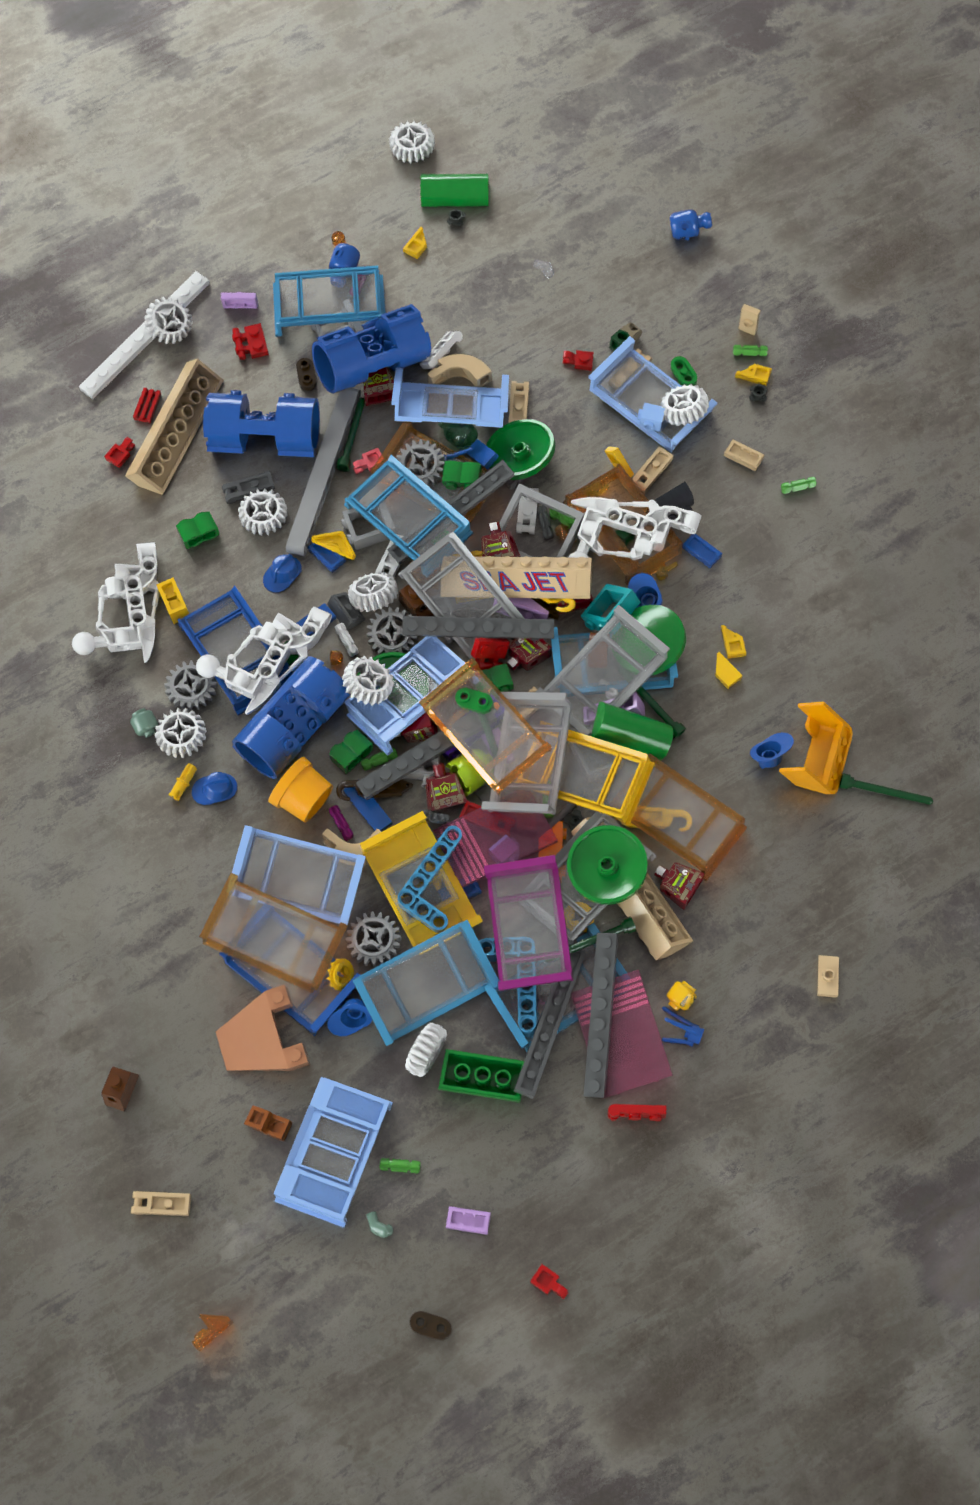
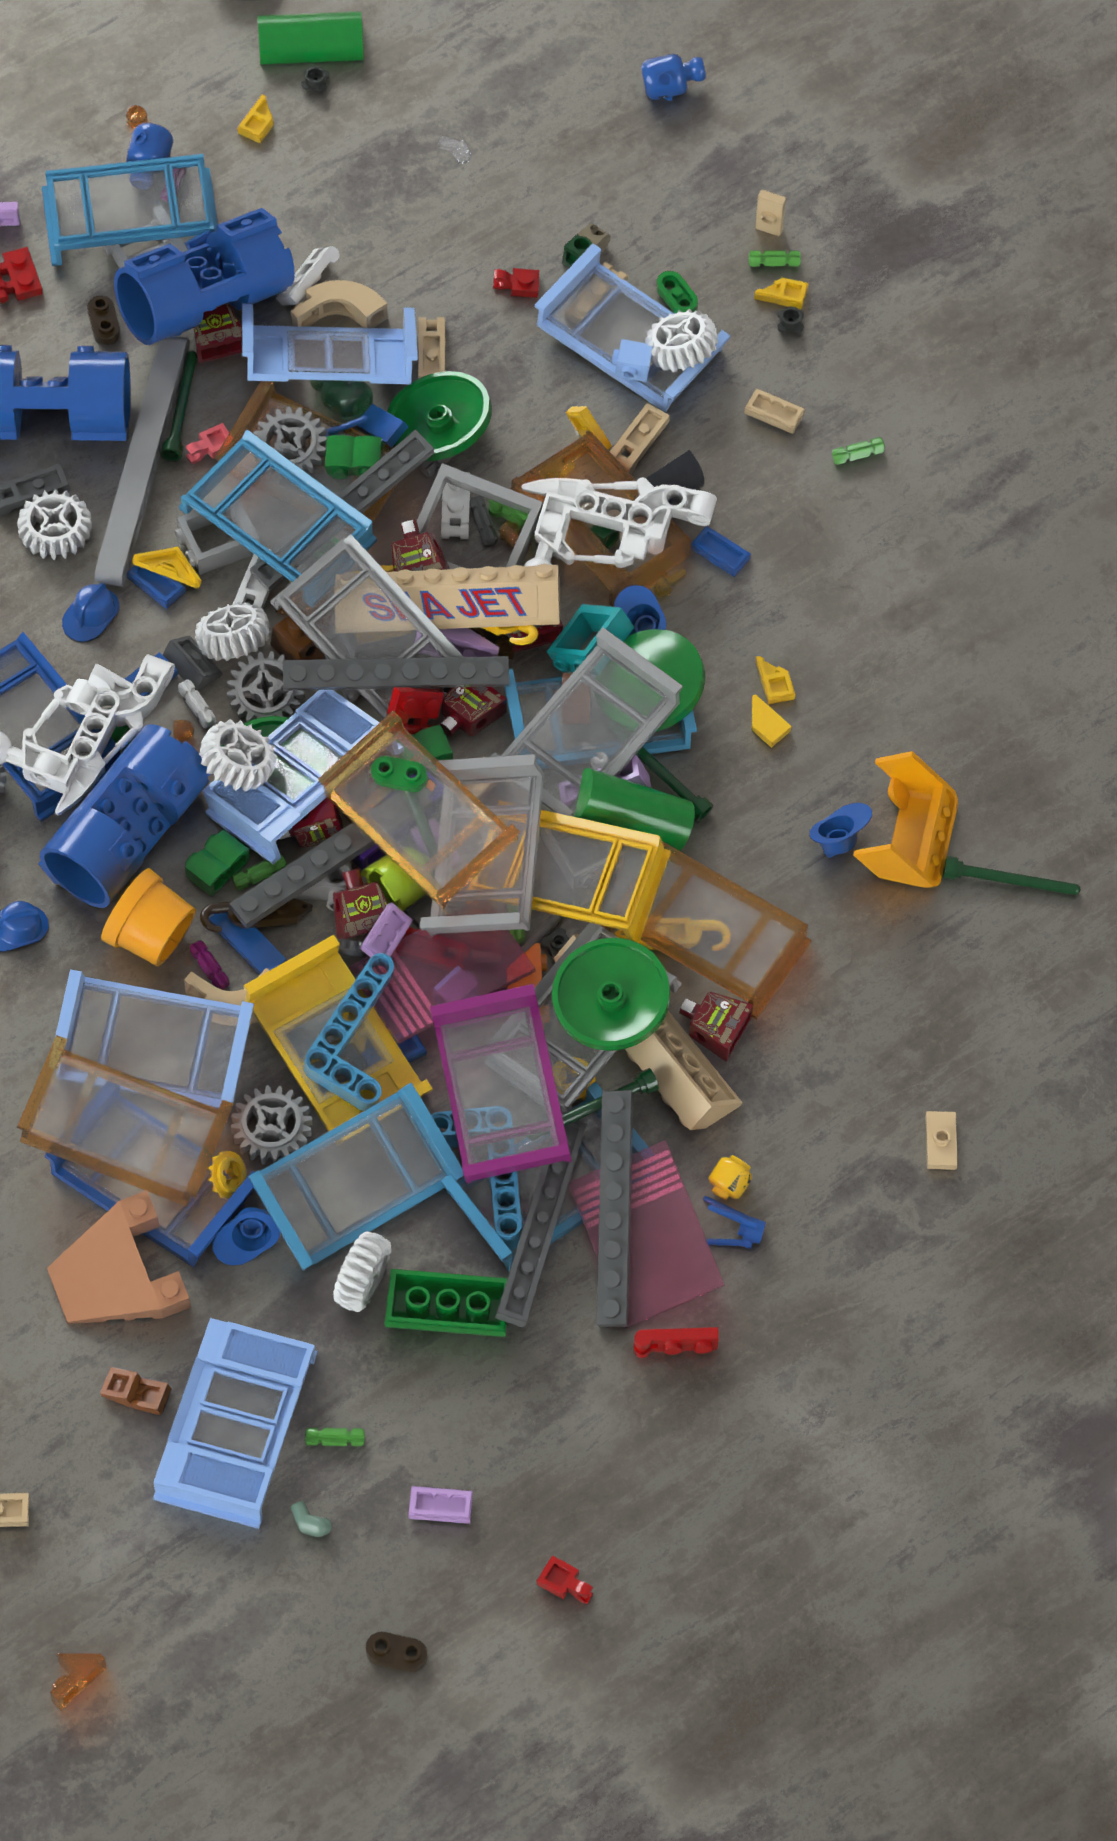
camera: 10 degrees left, 5 degrees down
none -> lavender plate [360,902,413,957]

